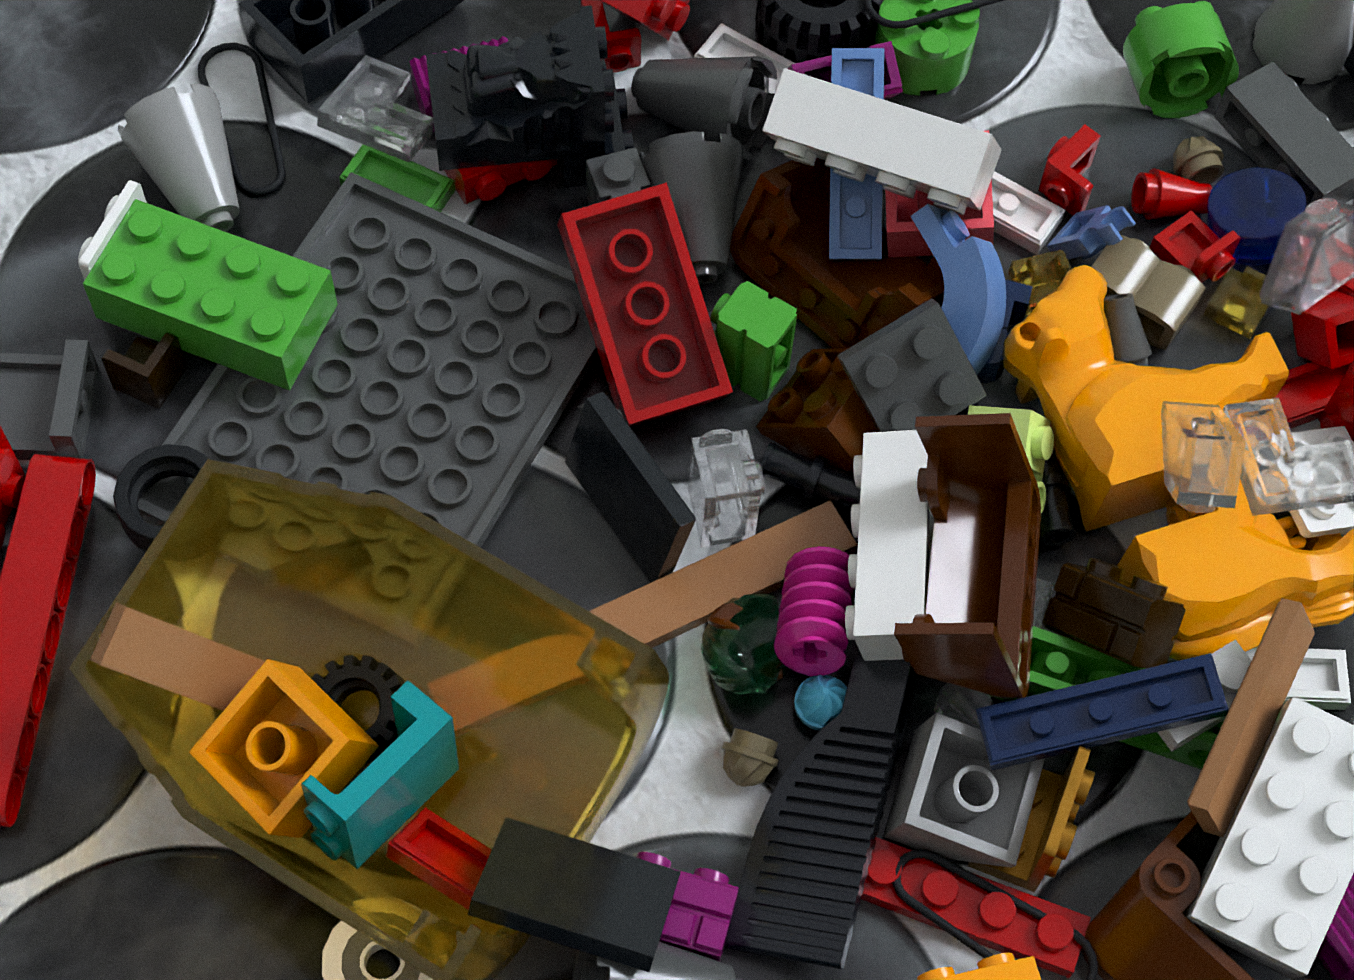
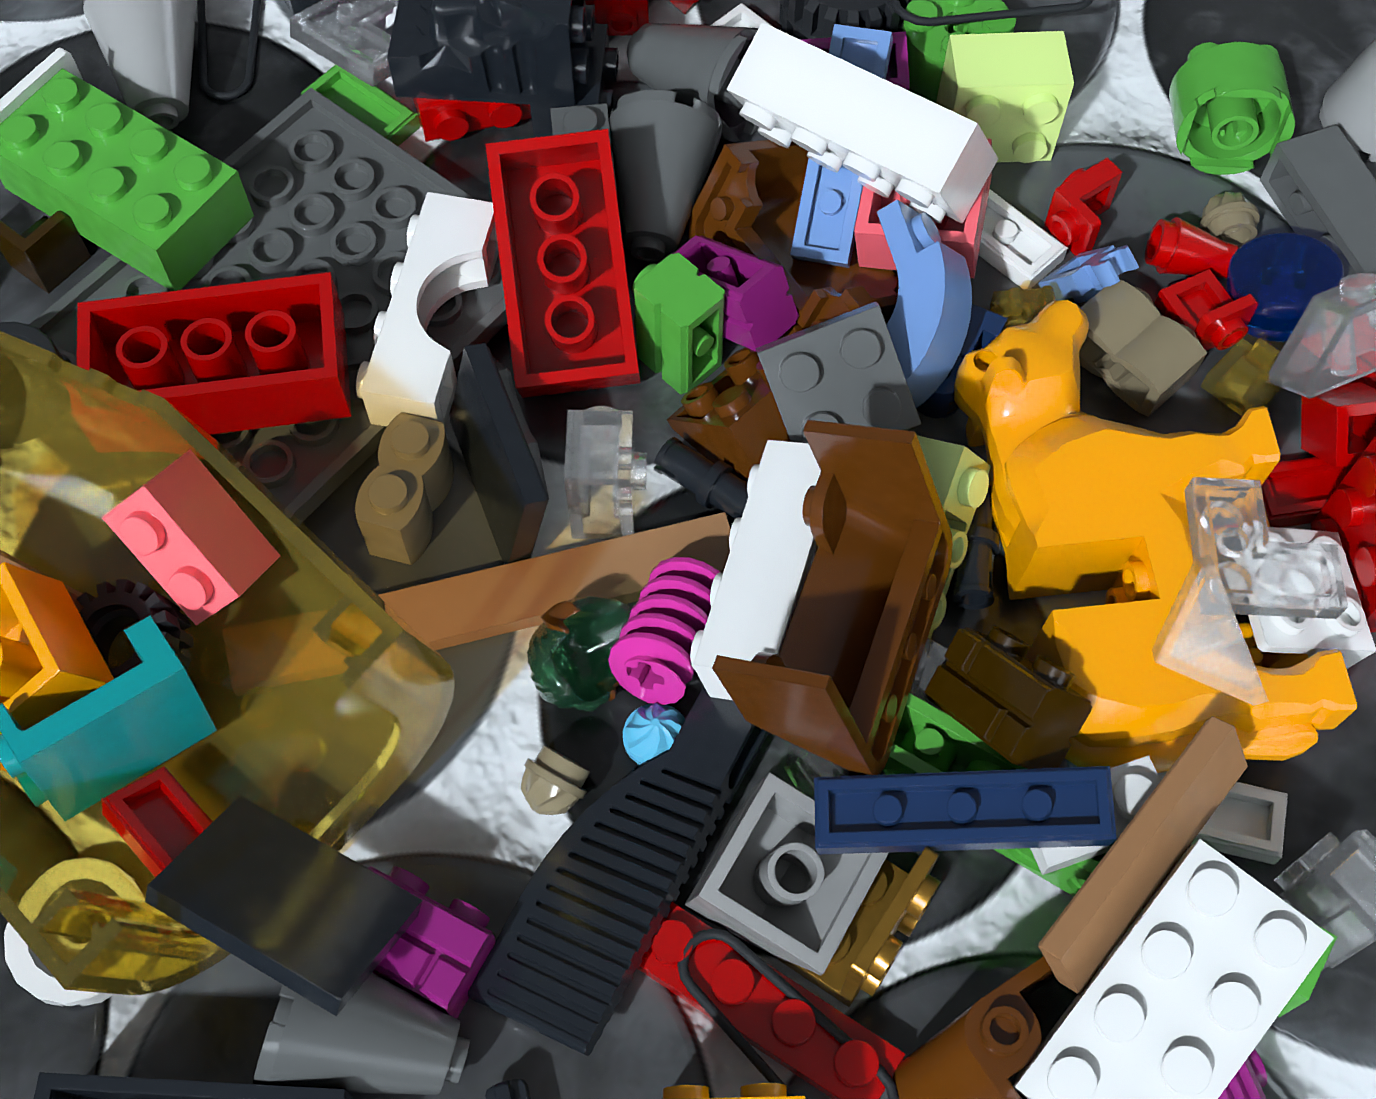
camera: 15 degrees right, 0 degrees up
dark grey cone [1104,293,1152,366] -> none
clear slope [1161,401,1246,513] -> none
none -> red brick [76,272,352,449]
none -> coral slope [102,449,280,625]
none -> dark tan brick [355,412,454,565]
none -> white arch [356,192,499,428]
none -> magenta brick [673,235,799,351]
none -> yellowish green brick [936,31,1074,163]
none -> clear slope [1152,555,1269,706]

